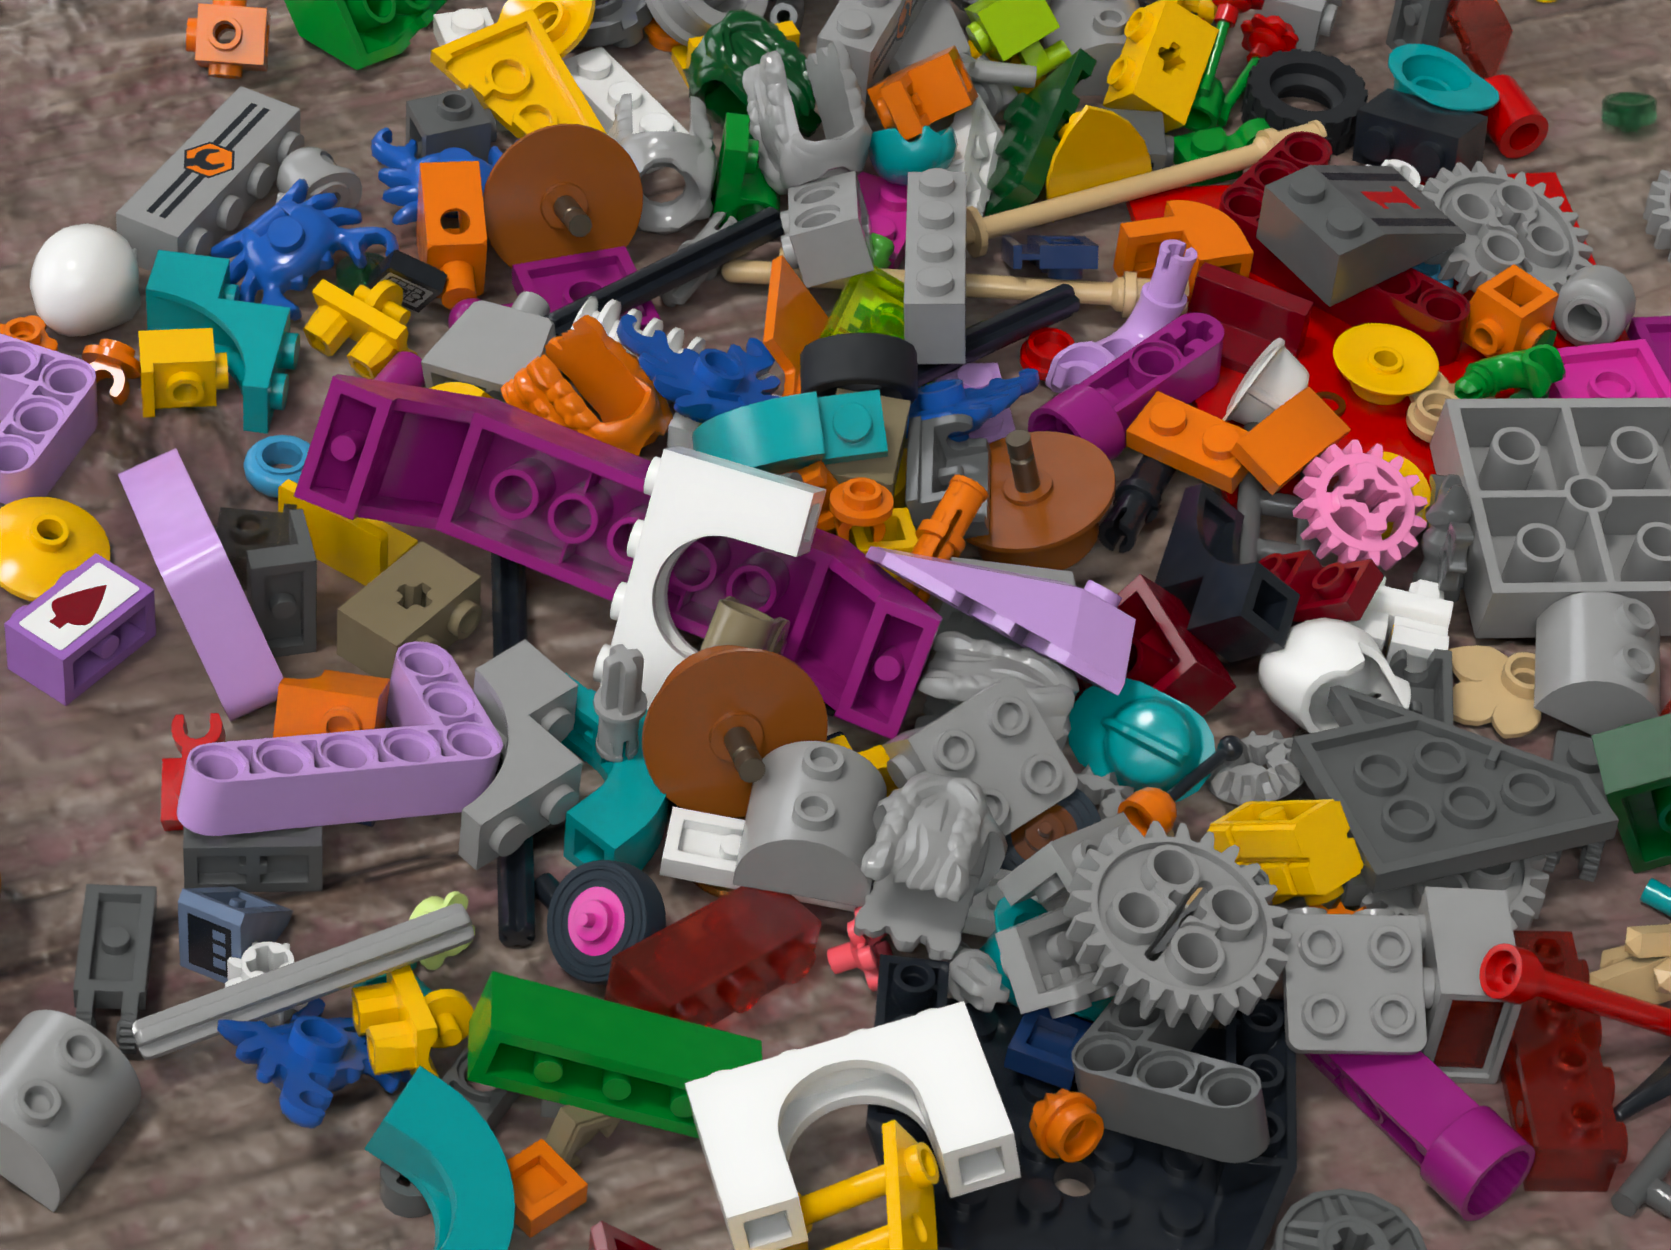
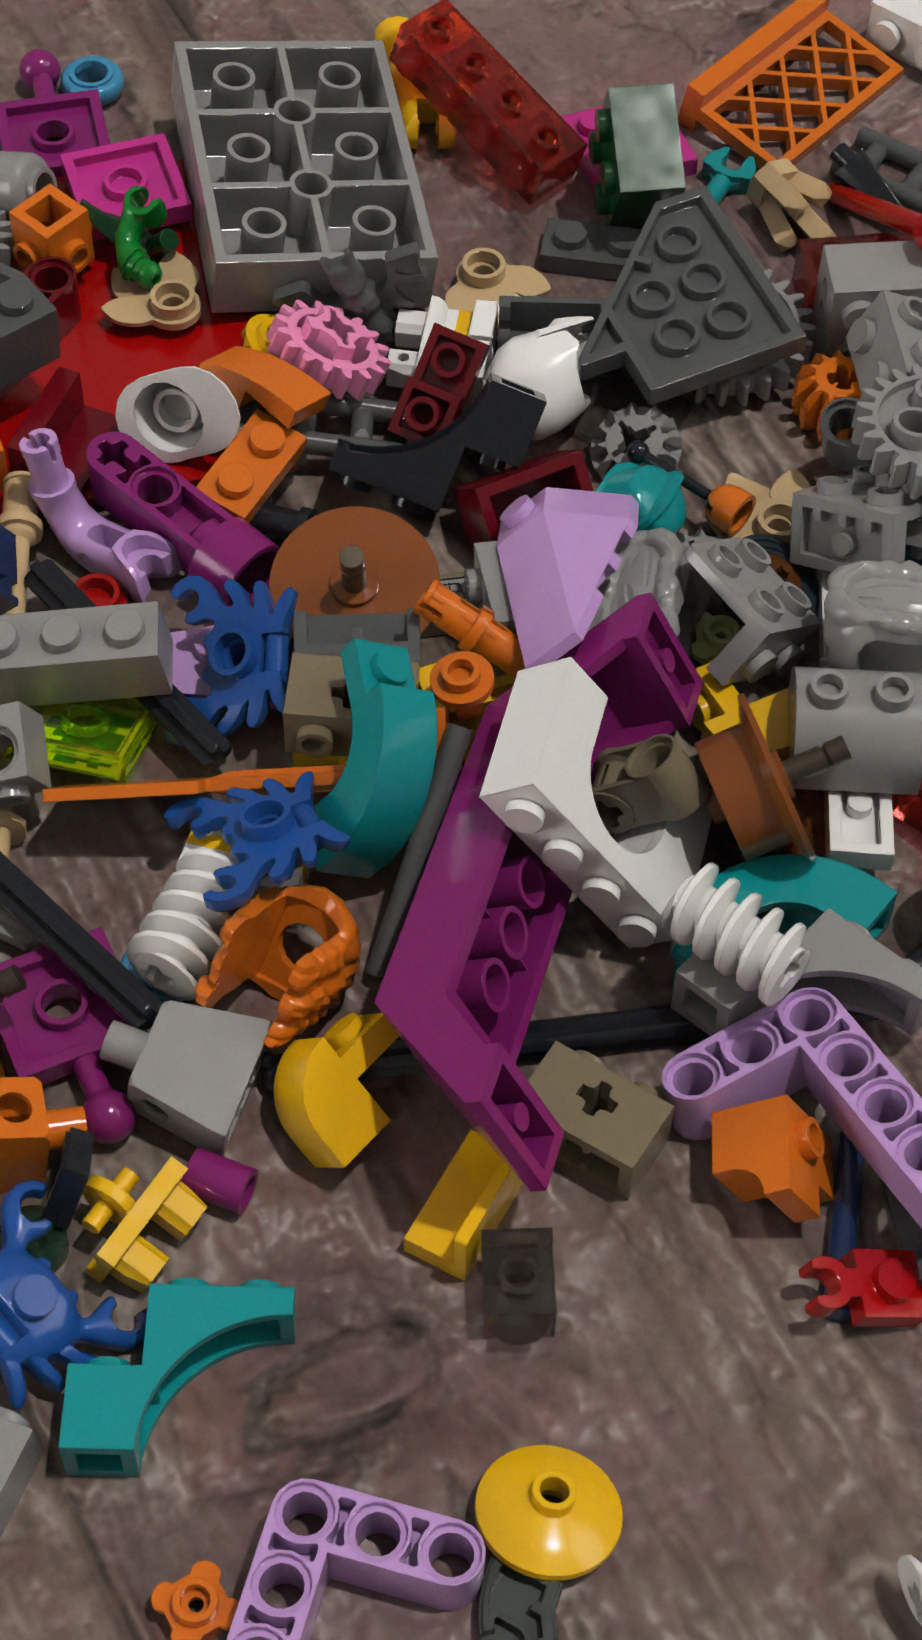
camera: 90 degrees left, 10 degrees up
medium lavender brick [4,553,156,706] -> none
white helmet [30,223,141,337] -> none
orange plate [82,339,141,405] -> none
lavender beam [118,448,283,722] -> none
yellow brick [138,328,229,418] -> none
dark azure piece [243,435,310,498] -> none
dark grey panel [246,509,317,657] -> none
light grey axle [593,644,648,763] -> none
black tyre [800,332,918,405] -> none
yellow brick [1207,799,1364,906] -> none
yellow piece [1333,323,1439,405] -> none
light grey brick [1534,591,1660,735] -> none
none -> white piece [659,862,811,1006]

